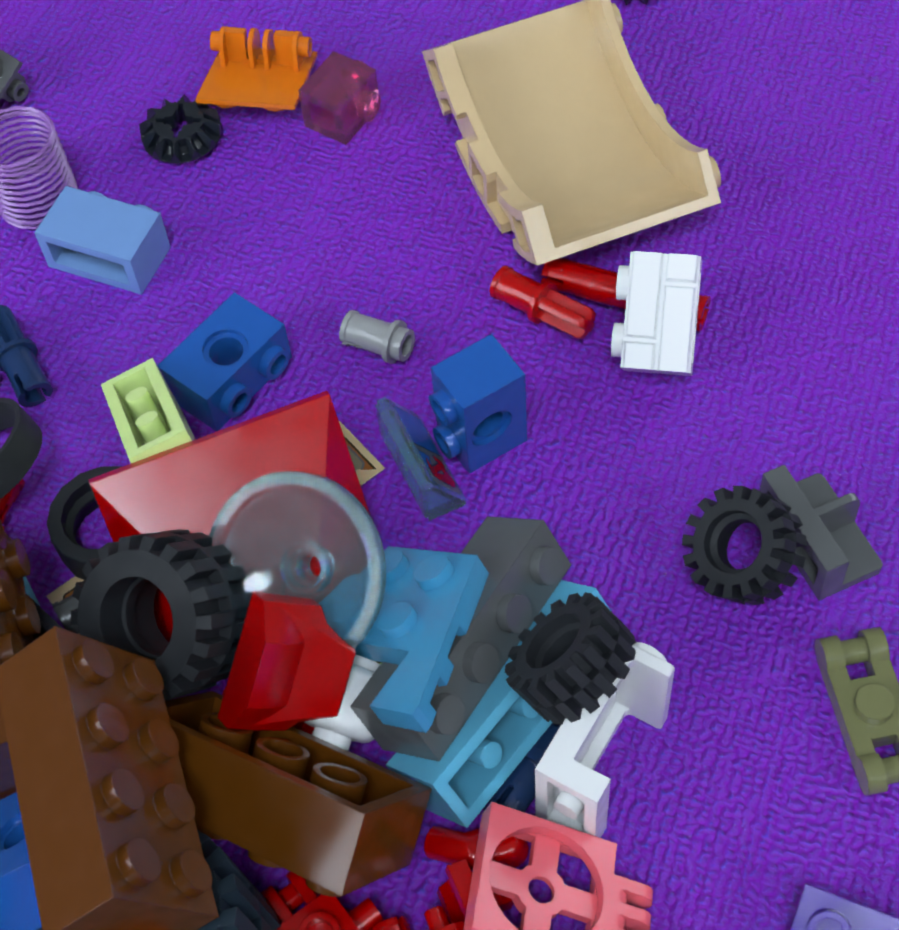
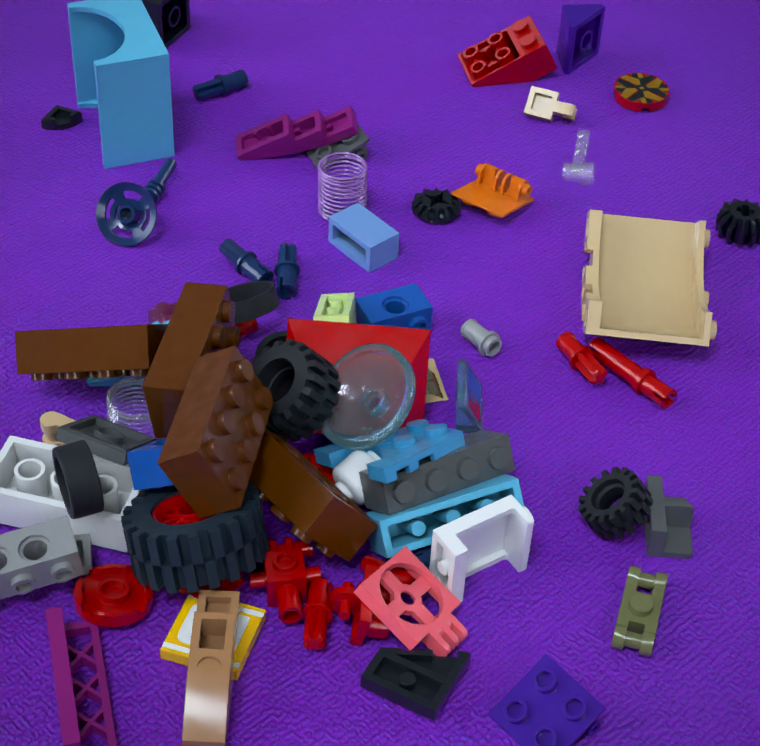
camera: 20 degrees right, 15 degrees down
red slope [217,591,356,731] -> none
clear pink brick [298,51,381,145] -> none
blue brick [429,334,527,474] -> none
black tyre [505,592,636,725] -> none
white brick [611,251,702,376] -> none

